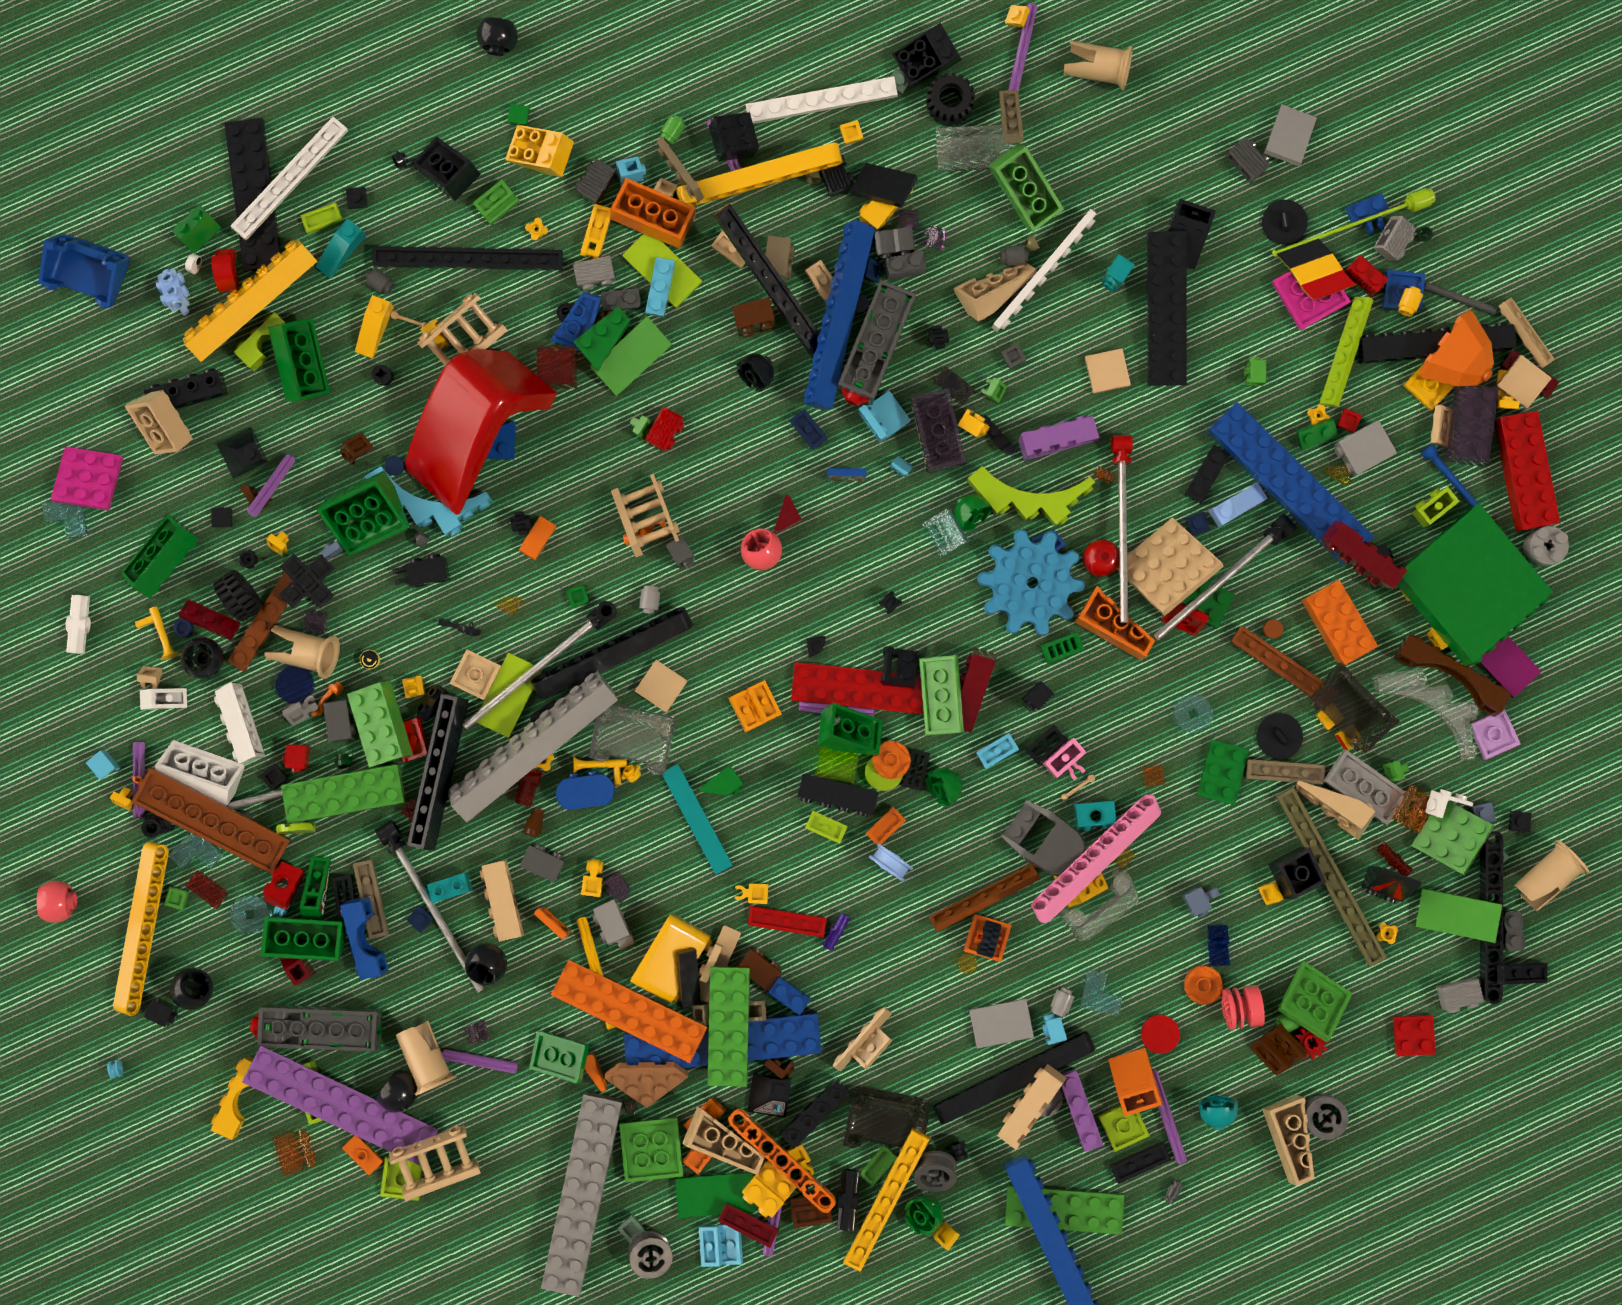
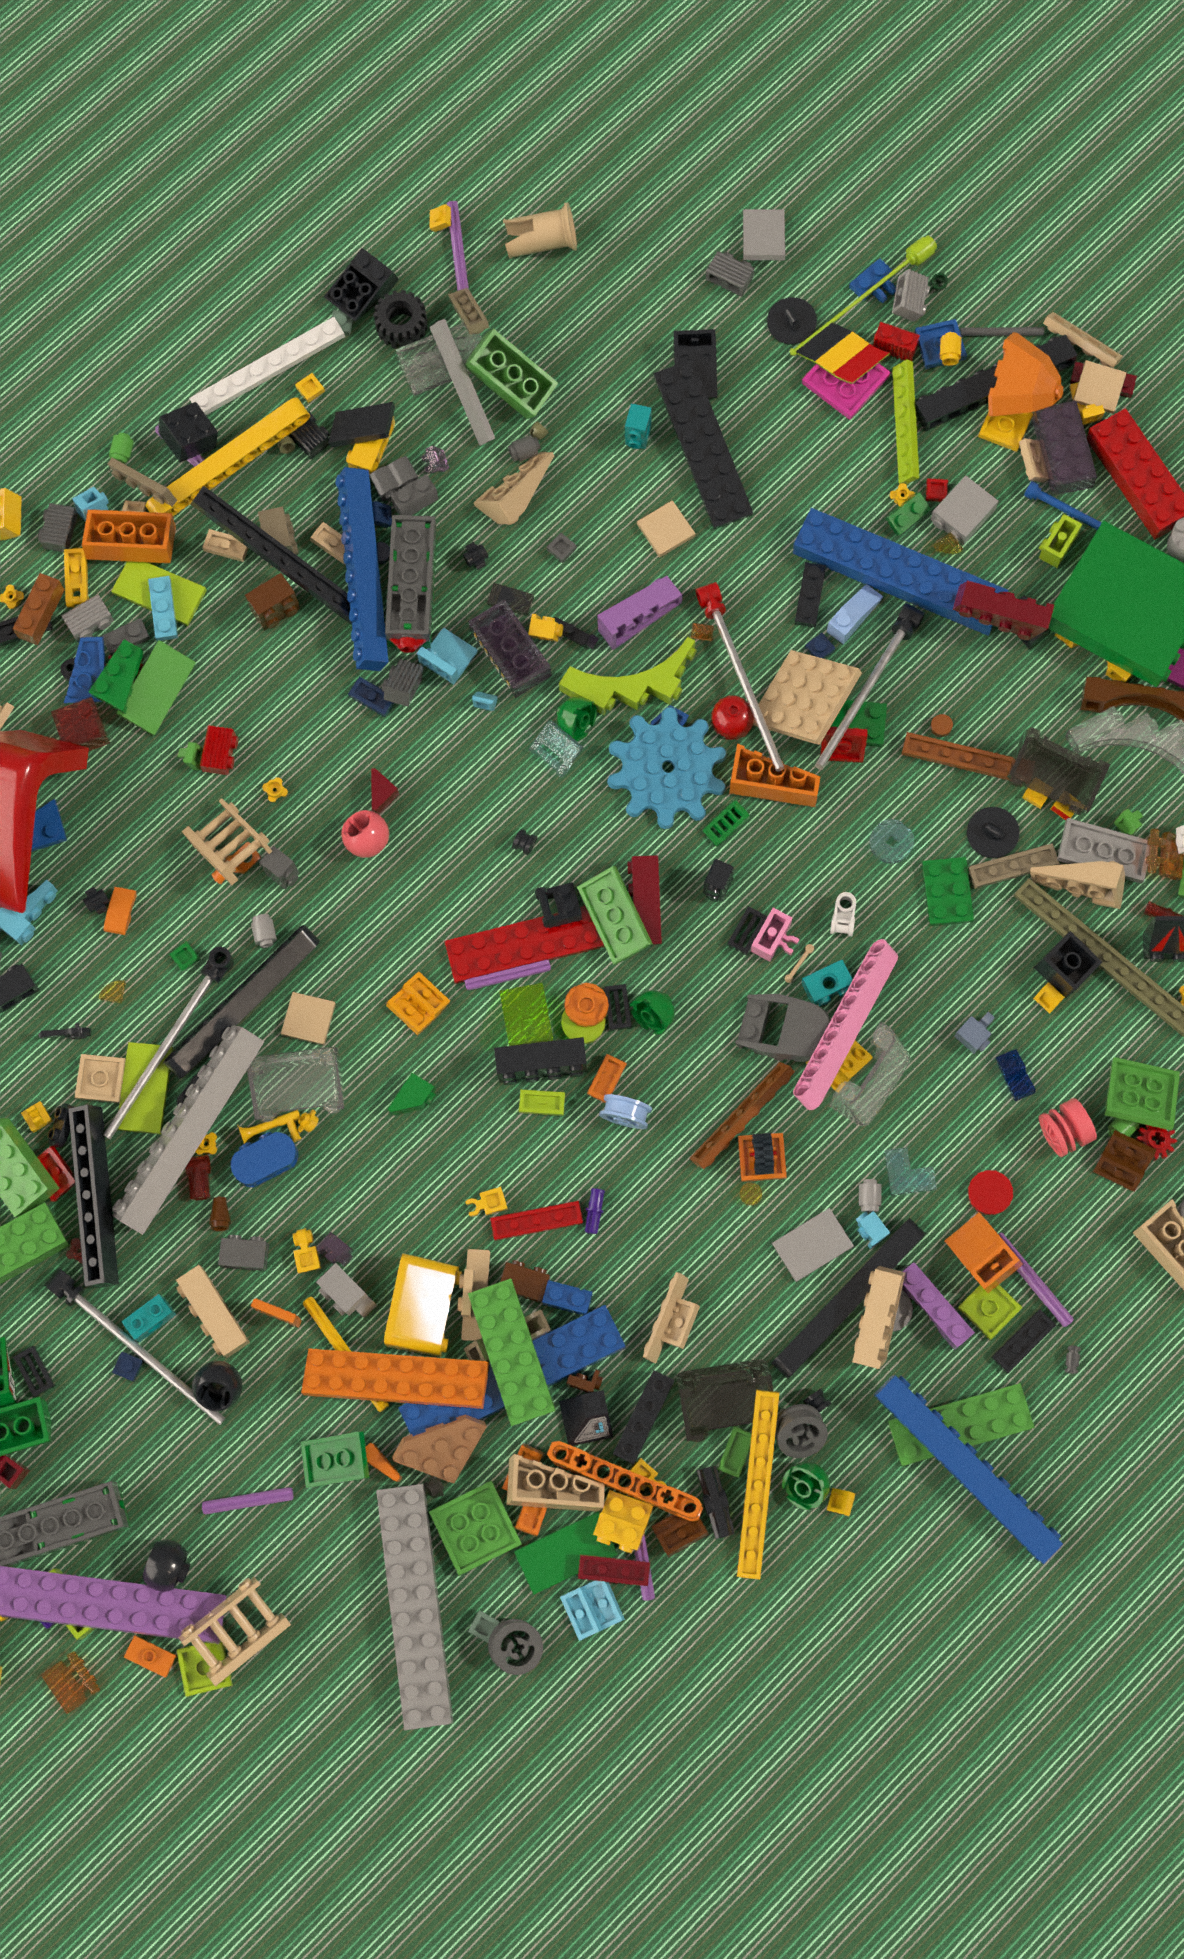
camera: 15 degrees left, 10 degrees down
blue arch [340,897,388,980] -> none
dark tan plate [353,859,390,939] -> none
tan piece [395,1021,457,1096] -> none
tile [464,1020,490,1044] -> none
teal tile [661,764,733,874] -> none
black tile [676,948,701,1008] -> none
black cylinder [737,353,774,392] -> none
black tile [806,636,825,658] -> none
green slope [818,703,883,756] -> none
blue tile [827,468,866,481] -> none
tile [899,210,918,231] -> none
medium azure plate [976,733,1019,769] -> none
bright green tile [981,378,1007,404] -> none
white plate [991,209,1096,332] -> none
clear yellow tile [1116,847,1136,869] -> none
clear orange tile [1142,765,1165,787] -> none
orange tile [1184,966,1223,1005] -> none
teal cylinder [1198,1096,1238,1130] -> none
bright green brick [1243,357,1266,386] -> none
orange brick [1301,580,1378,667] -> none
none -> dark orange brick [13,573,65,646]
none -> yellow plate [262,777,288,802]
none -> dark grey brick [382,659,423,707]
none -> light grey tile [430,319,495,446]
none -> white piece [830,892,856,937]

